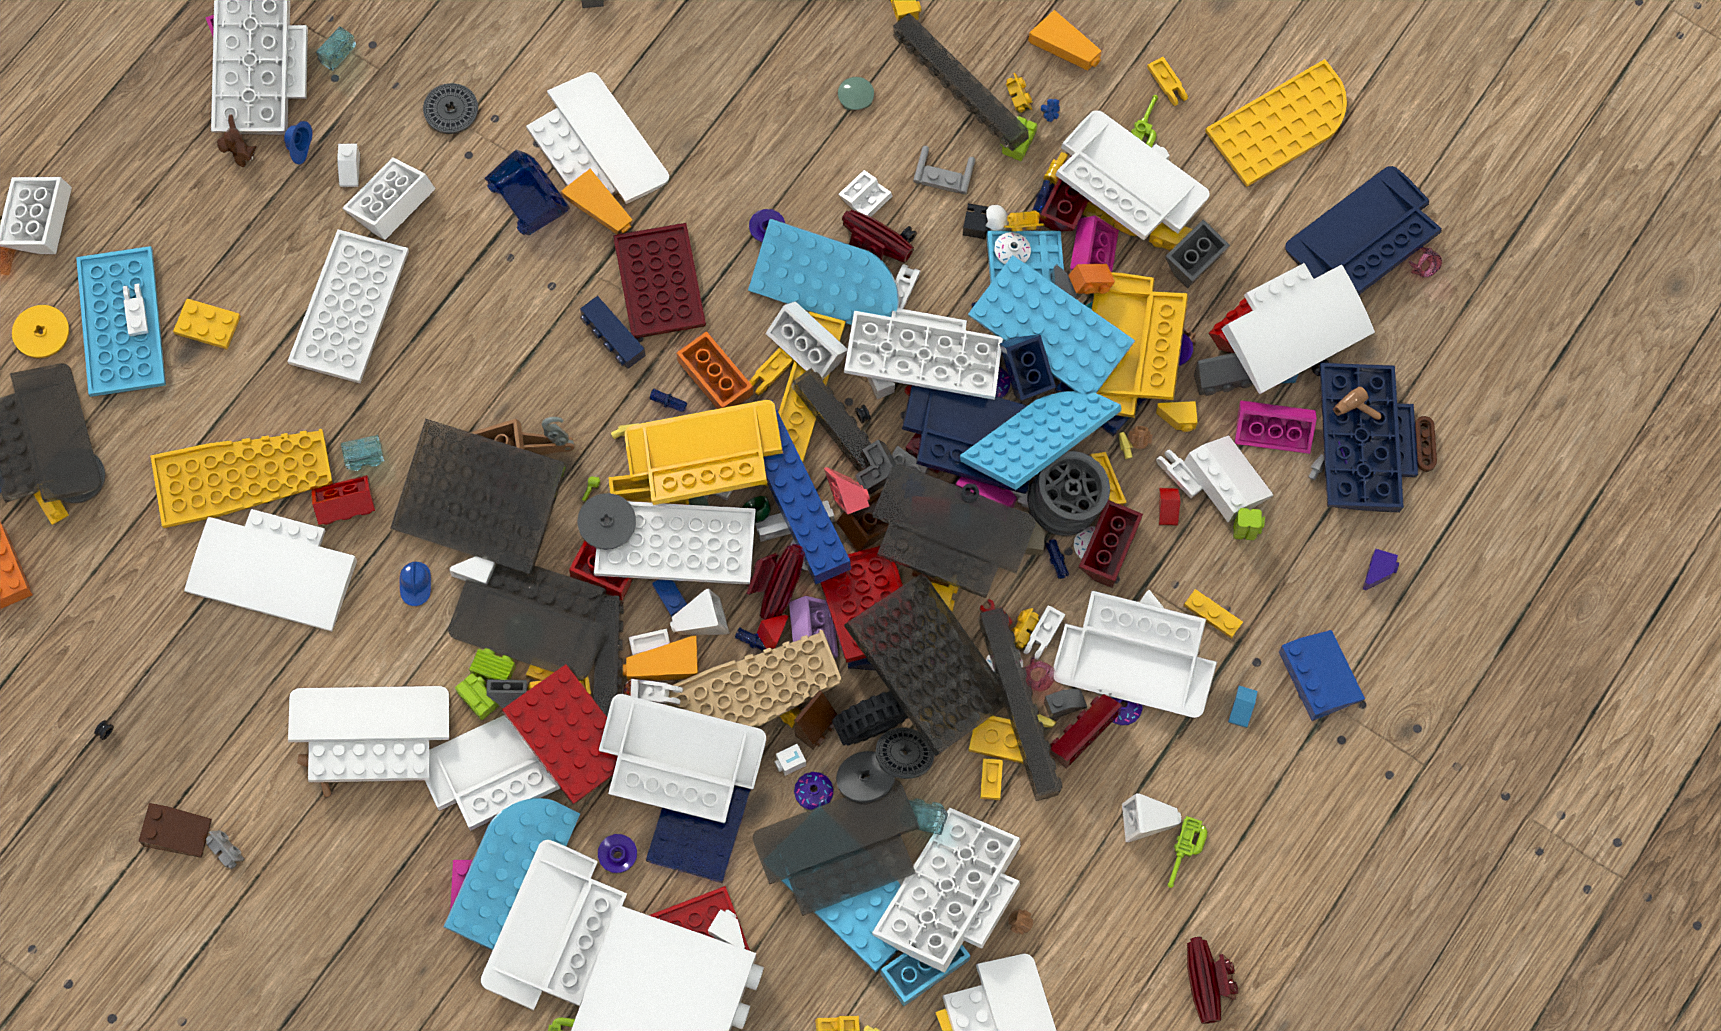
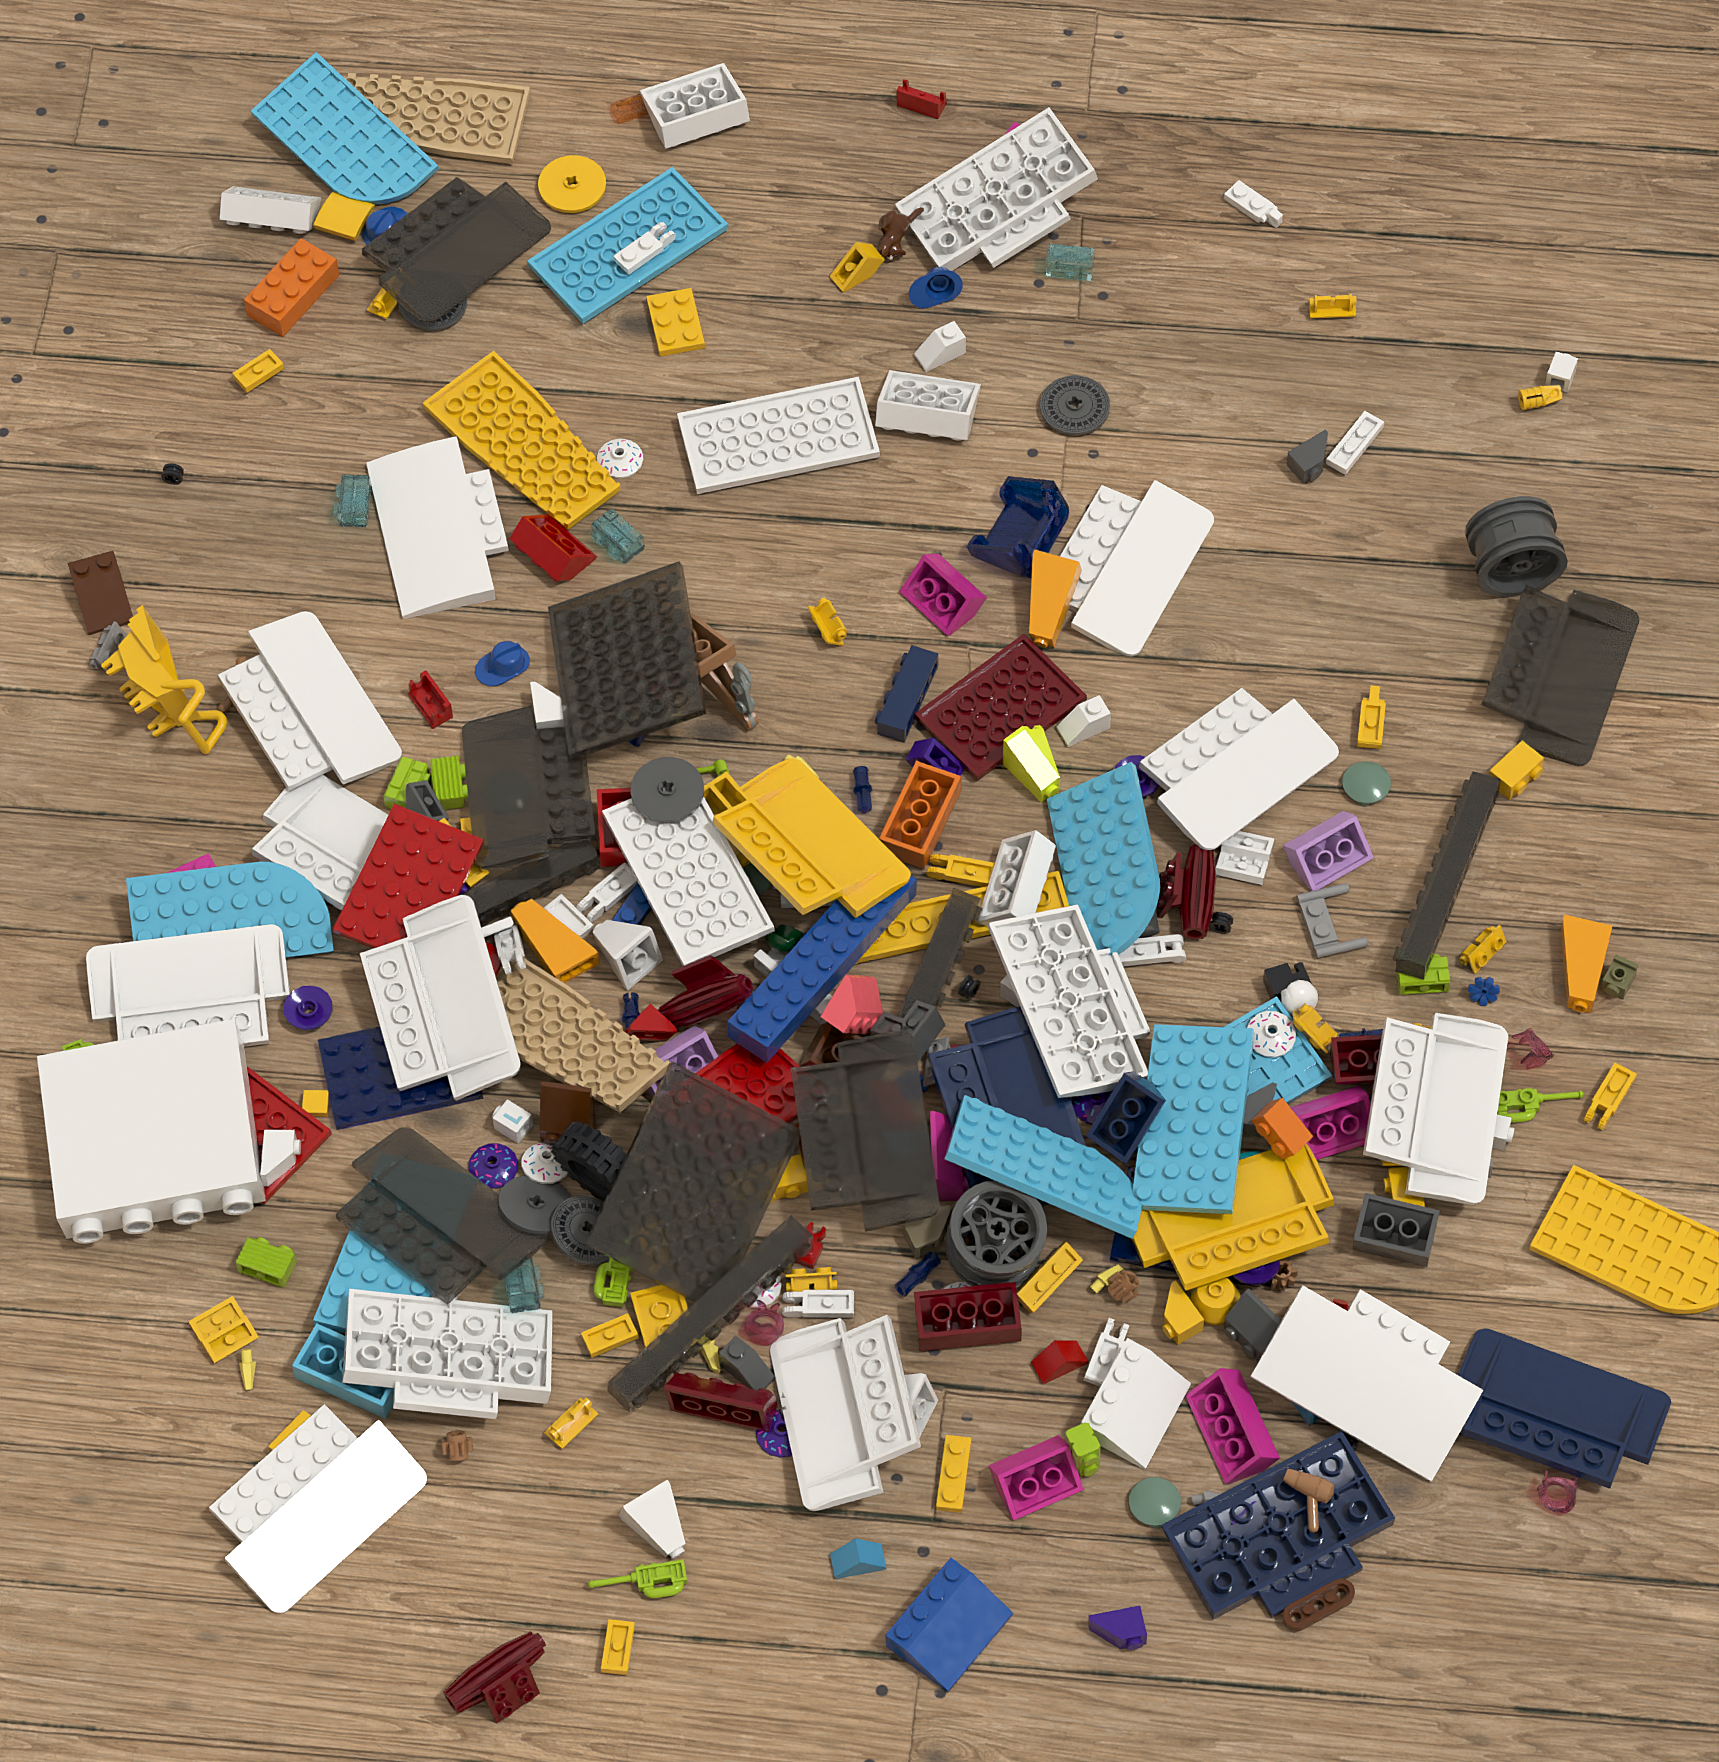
camera: 65 degrees right, 10 degrees down
black bush [961,483,979,503] -> none
none -> yellow piece [101,605,227,755]
none -> yellow plate [232,349,284,393]
none -> lime brick [236,1237,297,1288]
none -> yellow tile [302,1090,329,1117]
none -> clear light blue brick [334,474,371,527]
none -> red hinge [408,670,453,729]
none -> white dish [521,1143,568,1184]
none -> yellow hinge [544,1397,599,1449]
none -> white hinge [576,863,639,922]
none -> lime piece [594,1218,634,1307]
none -> white dish [597,439,643,479]
none -> yellow plate [601,1619,635,1675]
none -> yellow hinge [807,598,847,646]
none -> yellow slope [830,242,885,292]
none -> red hinge [896,79,947,119]
none -> dark pink slope [899,553,987,636]
none -> dark purple slope [905,738,964,776]
none -> dark pink slope [988,1435,1084,1521]
none -> neon yellow slope [1003,725,1060,803]
none -> white slope [1056,695,1111,747]
none -> sand green dish [1129,1477,1181,1529]
none -> white slope [1139,688,1339,850]
none -> yellow cone [1190,1278,1240,1325]
none -> lavender slope [1283,811,1374,891]
none -> yellow hinge [1357,685,1386,749]
none -> clear pink piece [1512,1028,1554,1069]
none -> olive brick [1601,955,1638,999]

